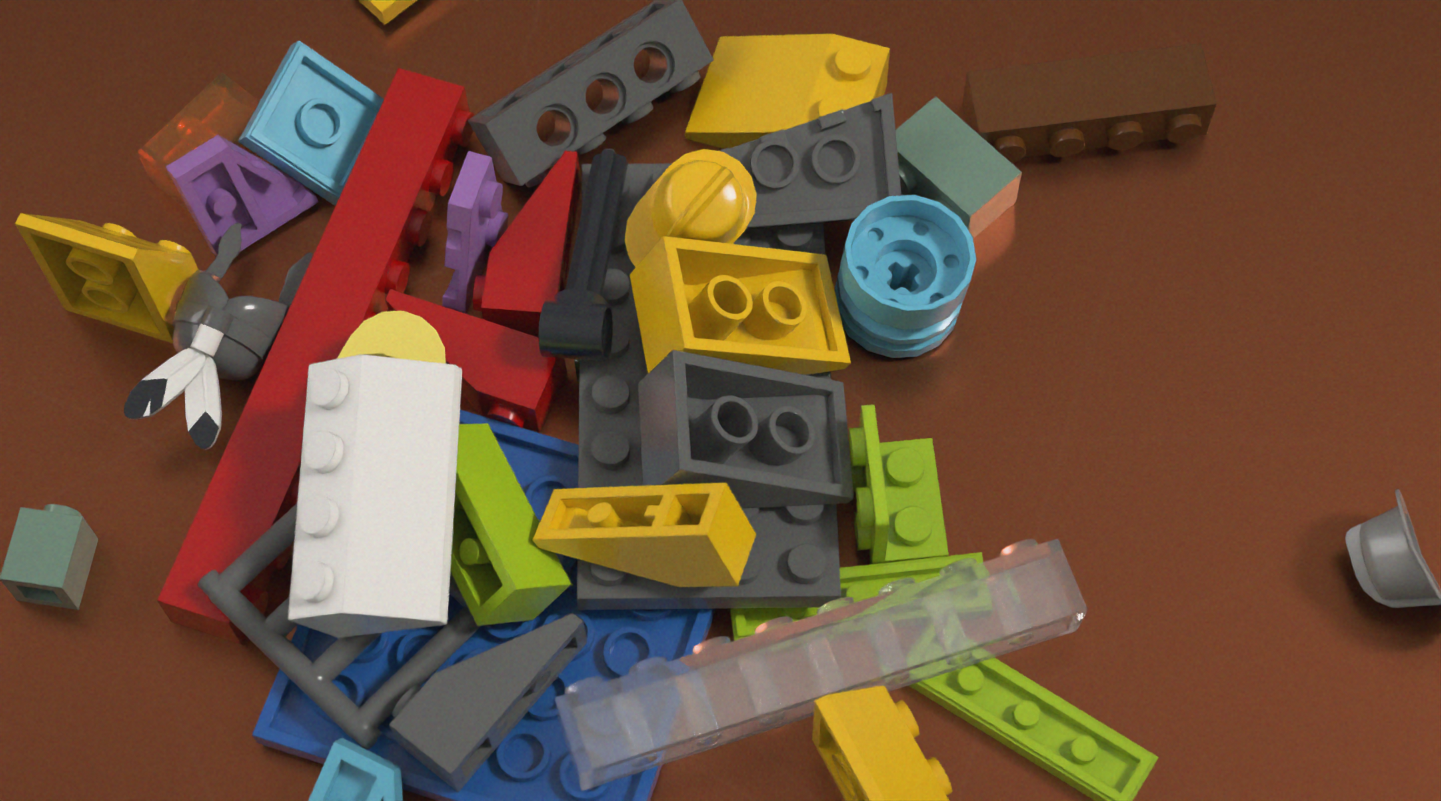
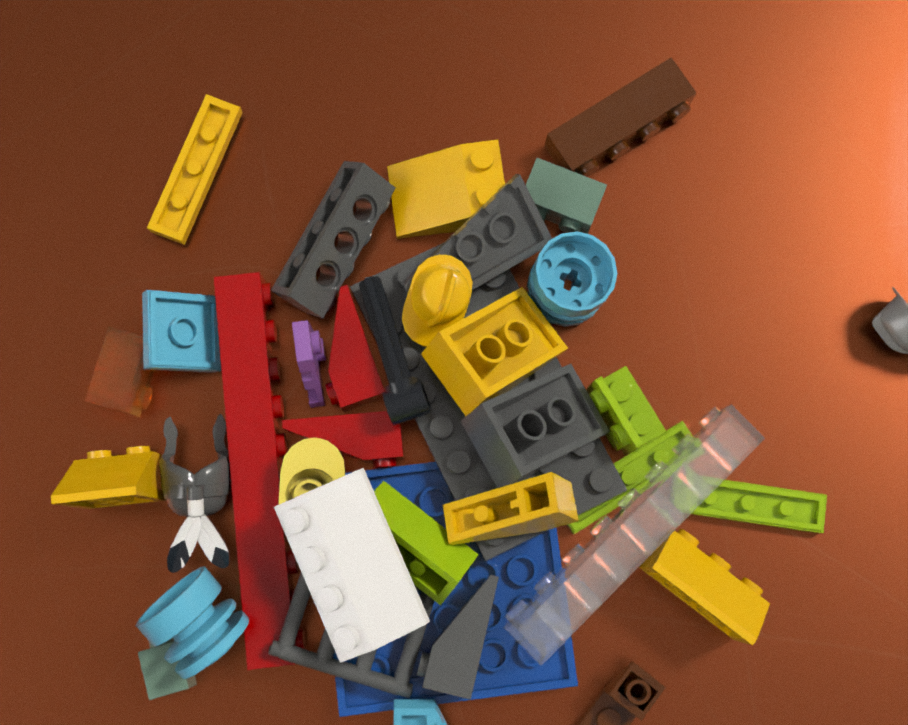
camera: 30 degrees left, 15 degrees up
medium lavender wing [166,135,318,257] -> none
none -> medium azure wheel [135,566,249,679]

